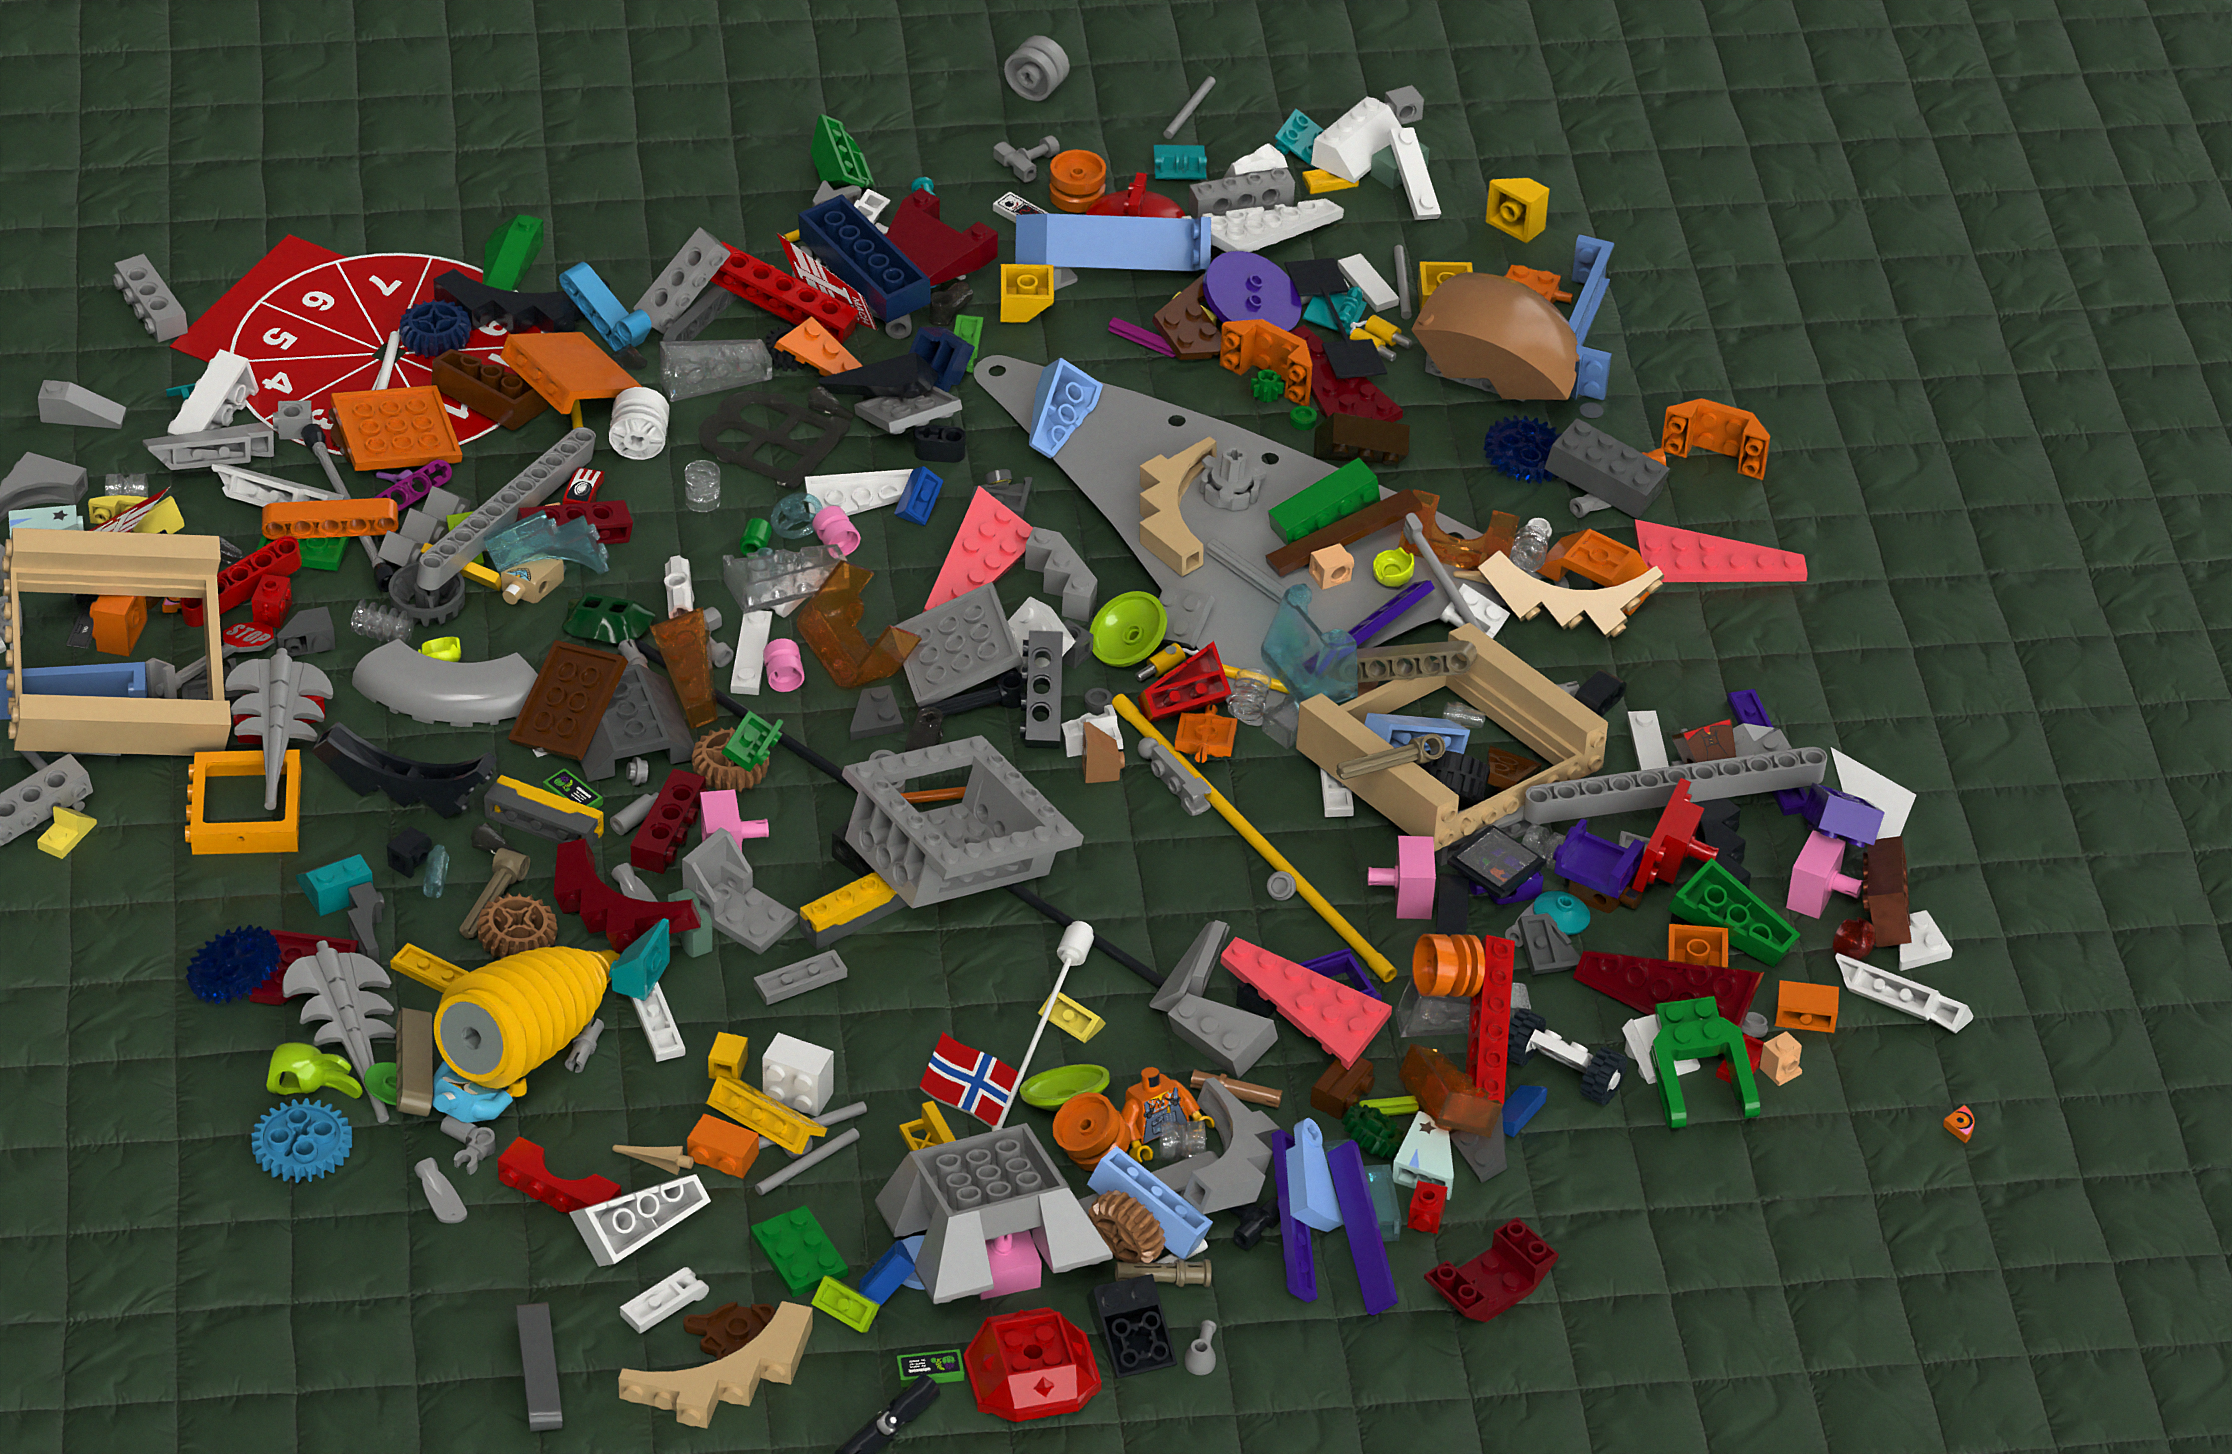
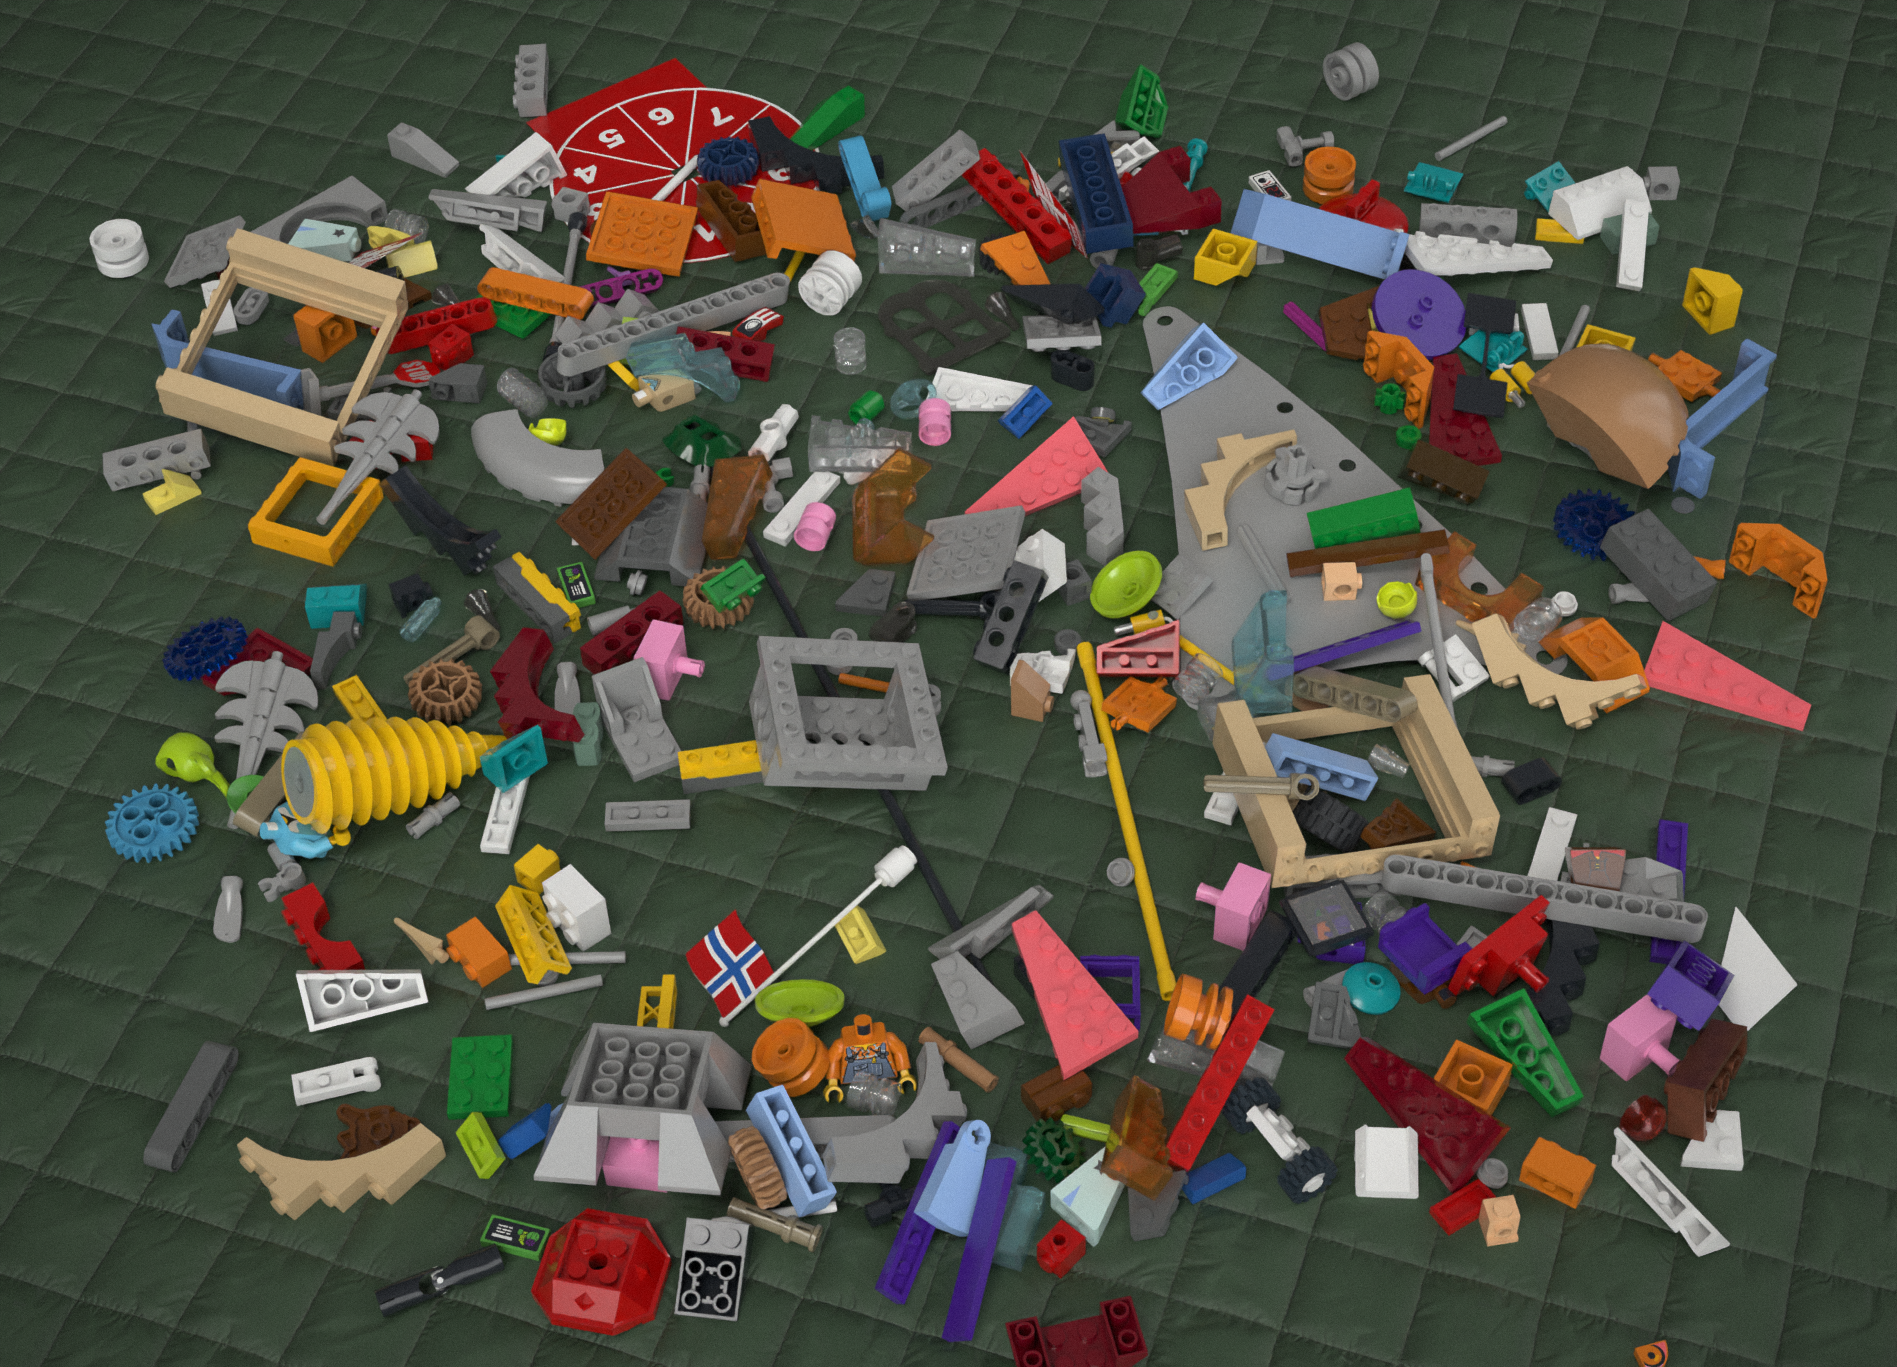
camera: 30 degrees right, 5 degrees up
light grey bar [1184,1320,1216,1375] -> none
white slope [1223,144,1288,179] -> none
green plate [1649,996,1760,1129] -> none

